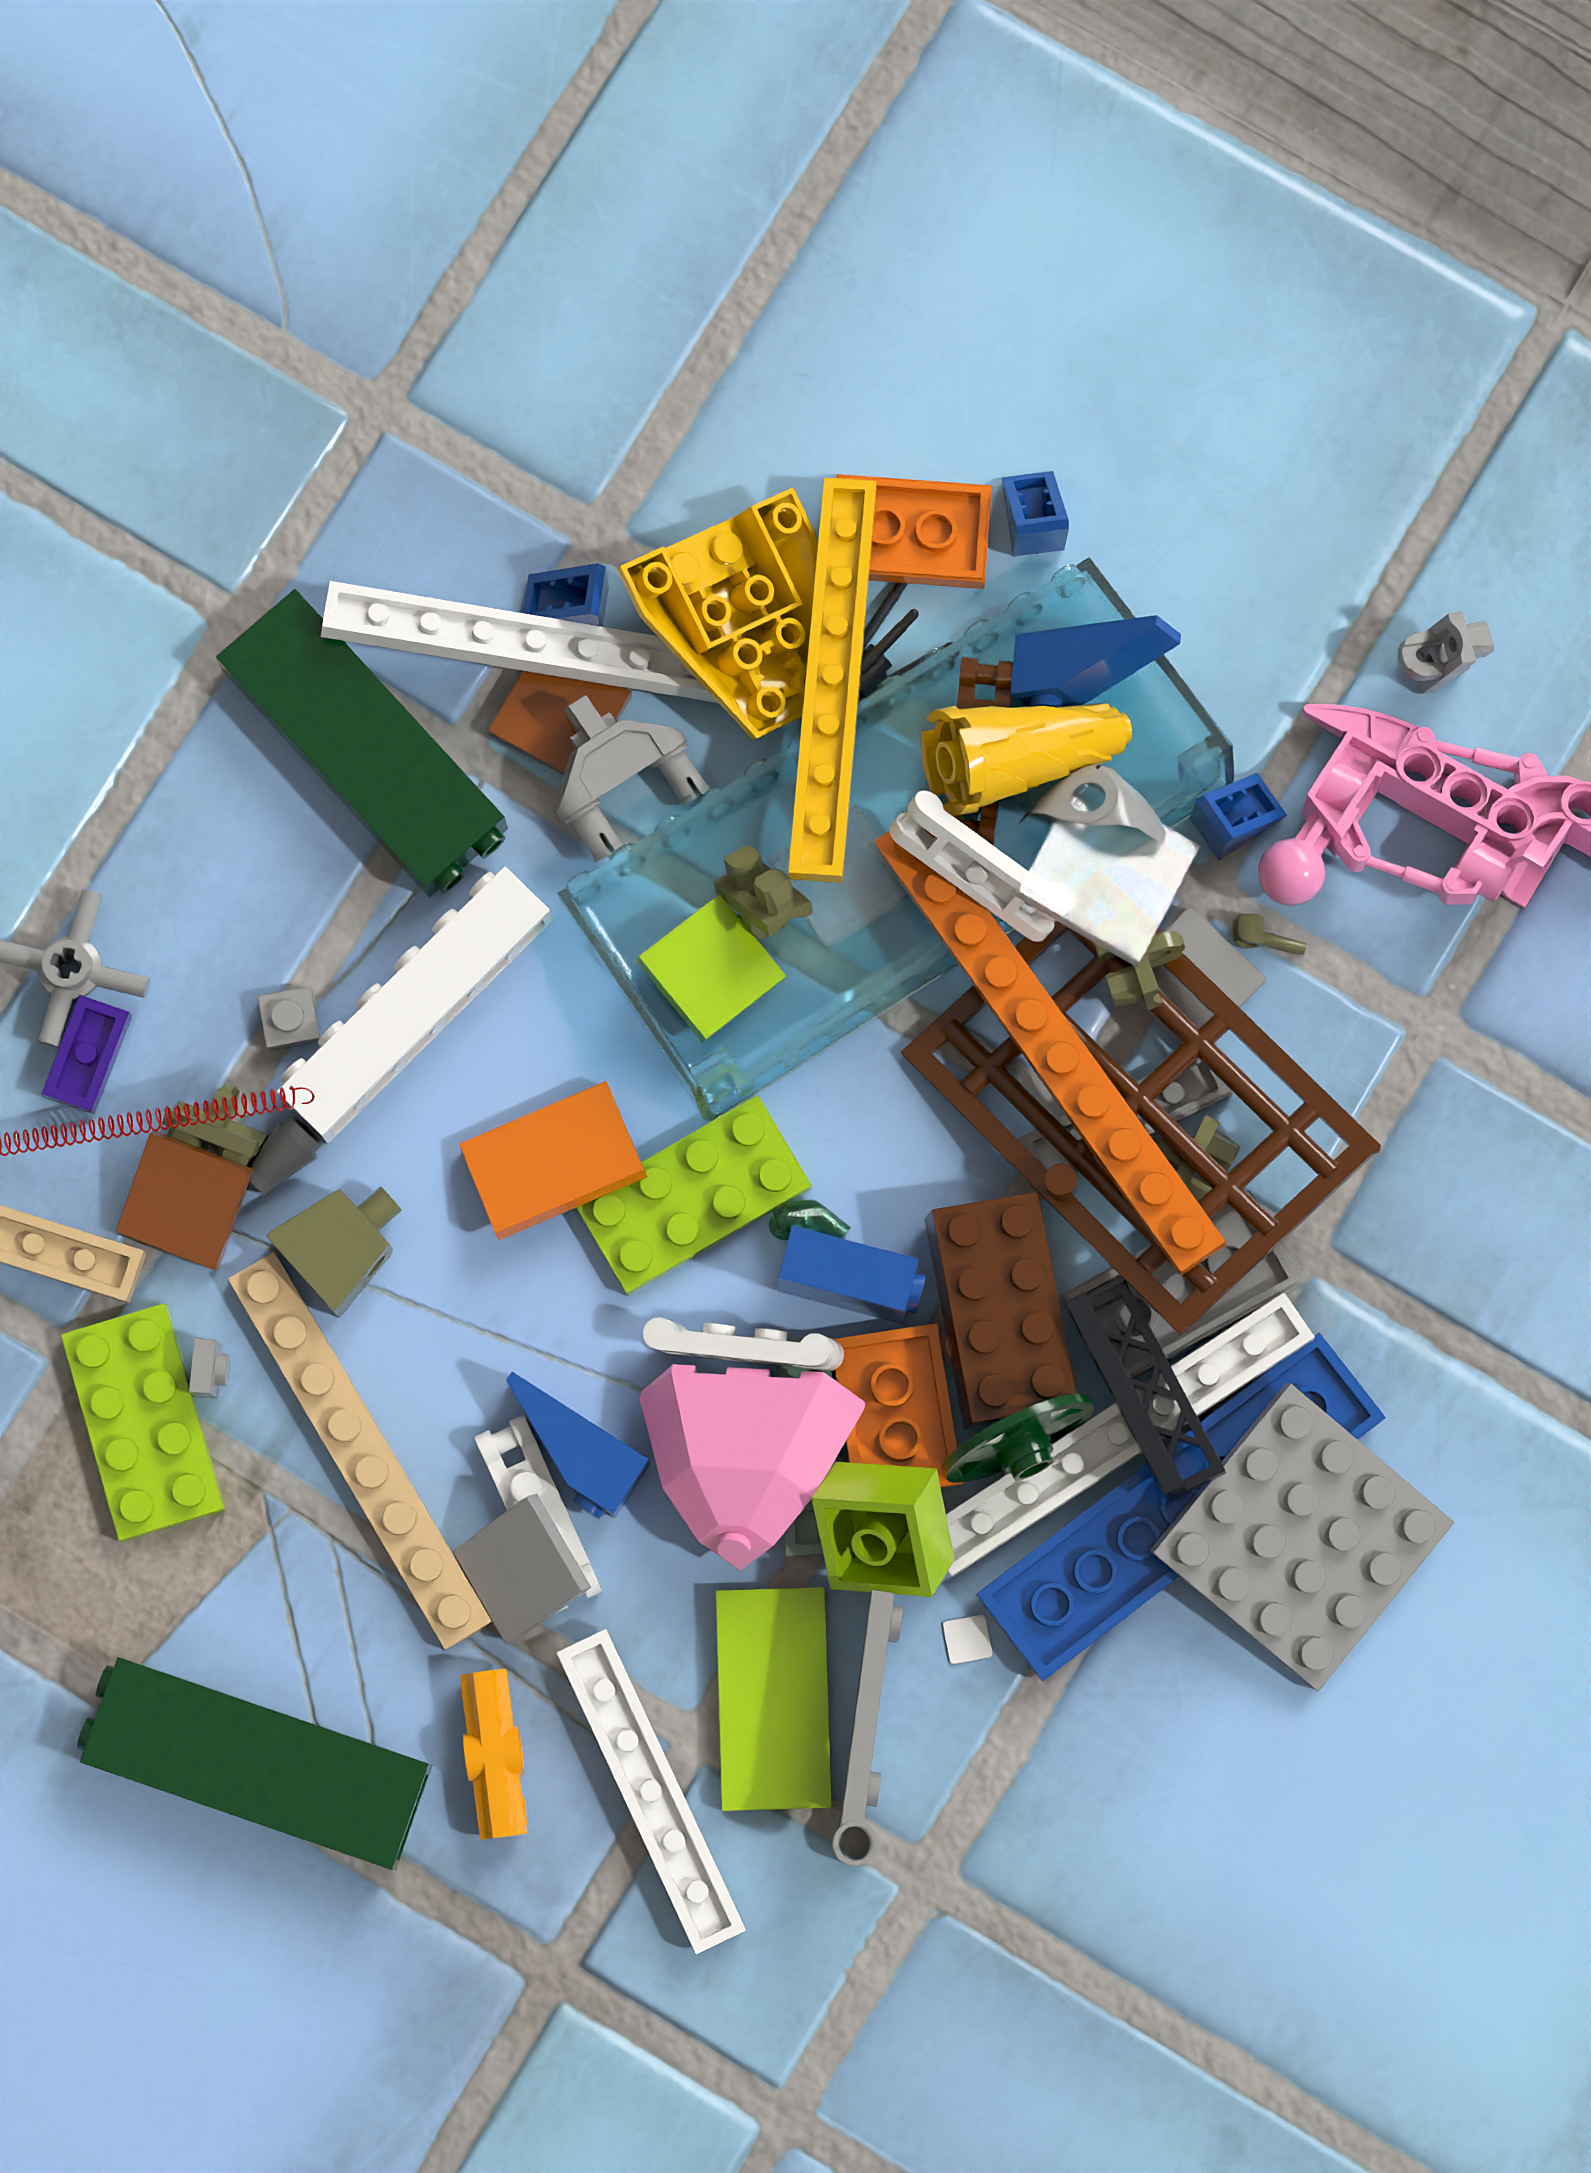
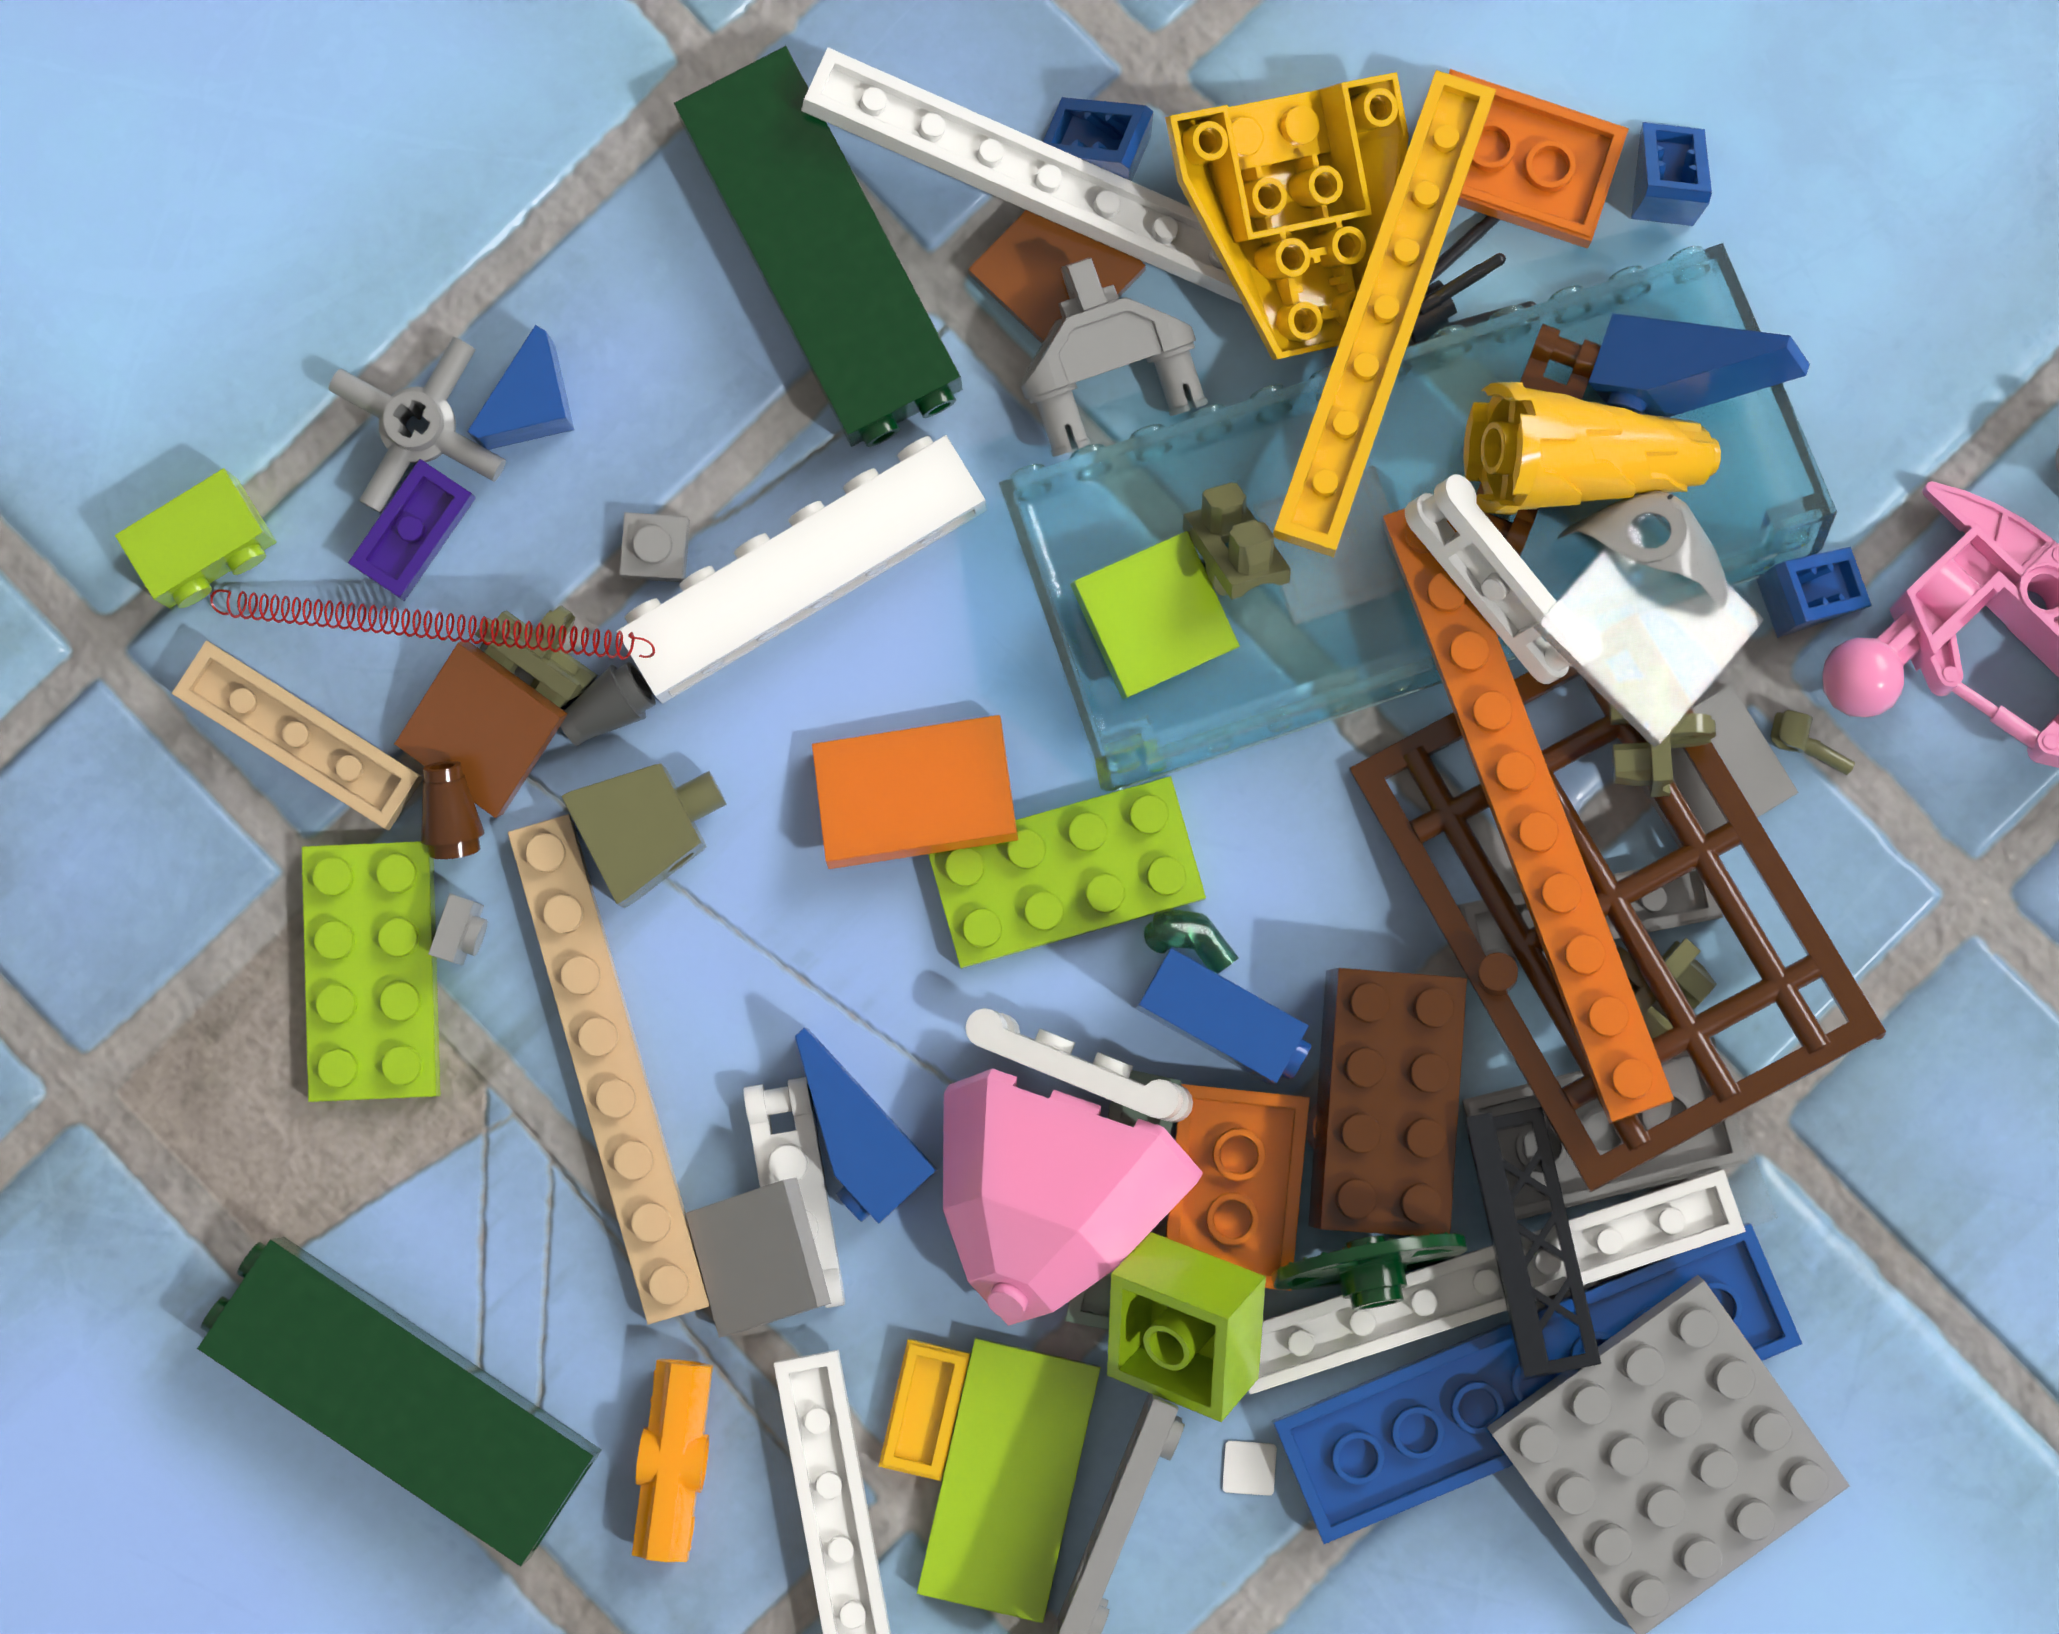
camera: 20 degrees right, 5 degrees up
none -> reddish brown cone [421,761,485,859]
none -> blue slope [467,325,574,450]
none -> yellow tile [878,1338,971,1481]

